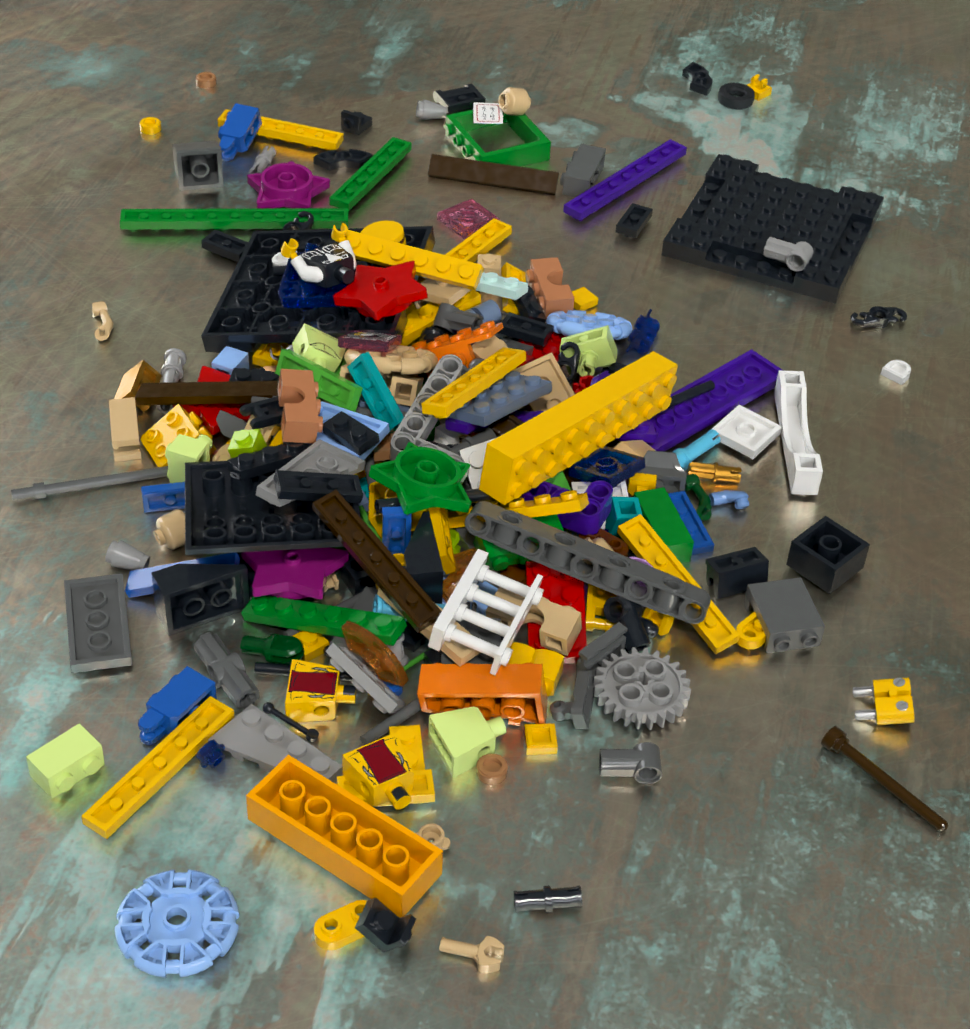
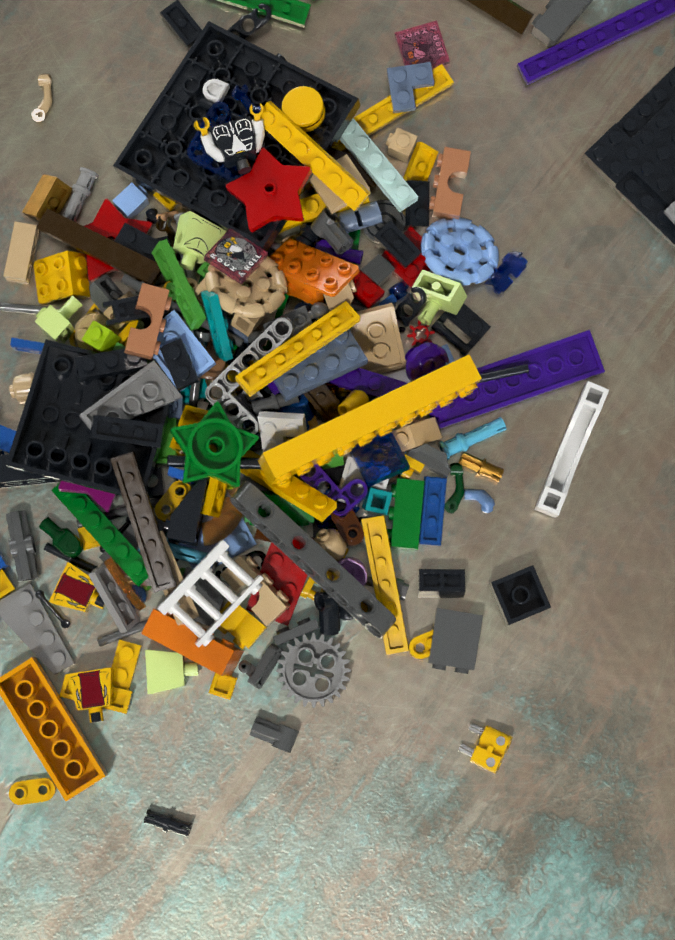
camera: 20 degrees right, 40 degrees up
black bracket [355,898,416,953] -> none
tan plate [415,824,450,850] -> none
tan bar [439,936,505,973] -> none
medium nougat tile [476,754,508,785] -> none
yellow tile [572,287,599,311] -> none
black plate [615,203,653,238] -> none
white plate [712,405,782,459] -> none
dark brown piece [821,726,948,831] -> none
none -> sand blue plate [387,62,434,114]

